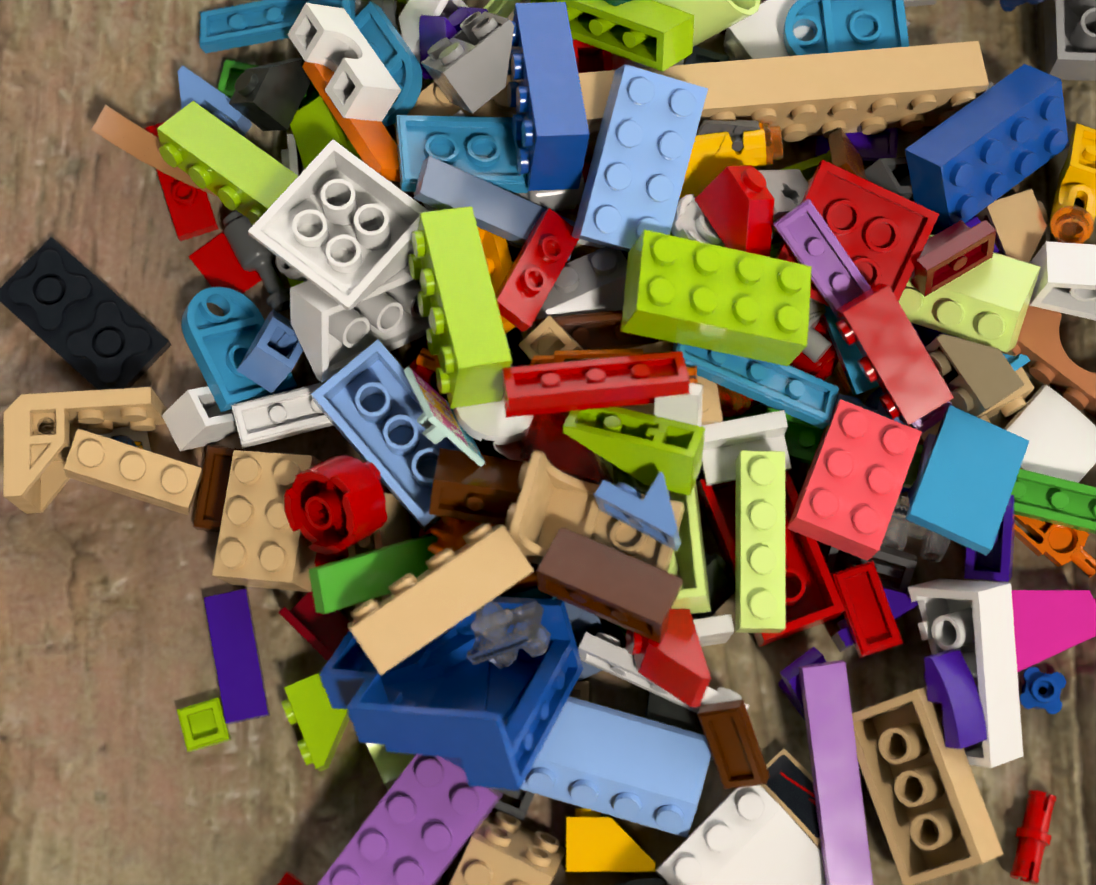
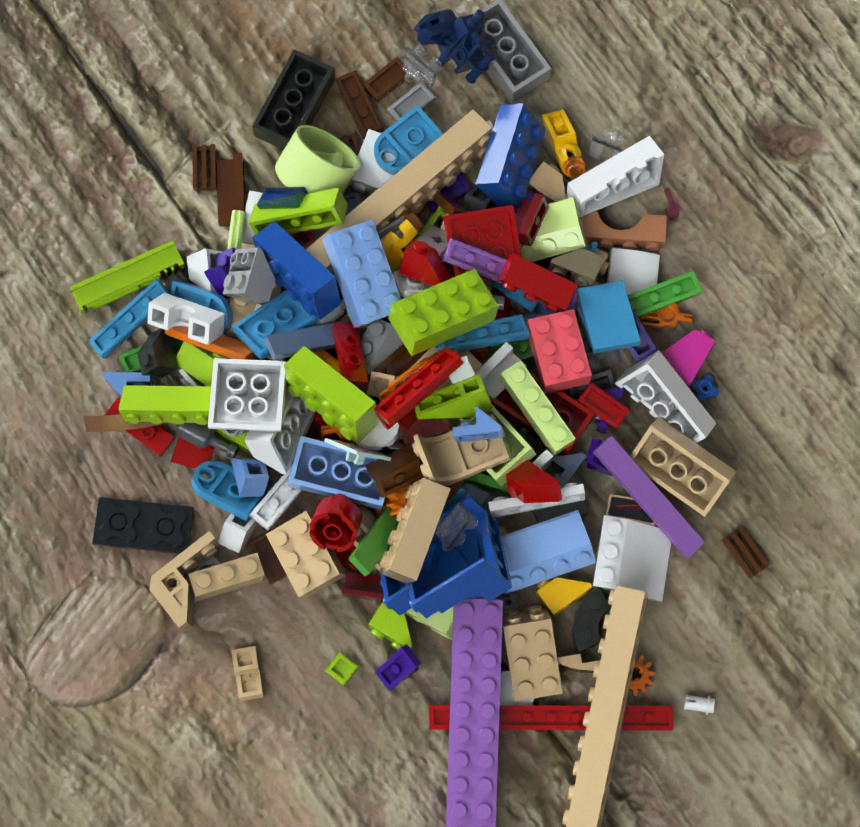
camera: 35 degrees left, 0 degrees up
dark purple tile [204,589,270,725] -> none
reddish brown panel [537,528,683,643] -> none
reddish brown tile [698,699,769,789] -> none
dark purple slope [924,649,987,749] -> none
red pin [1010,790,1057,884] -> none
none -> tan slope [231,646,264,702]
none -> dark purple slope [375,644,422,691]
none -> sand blue slope [551,453,586,488]

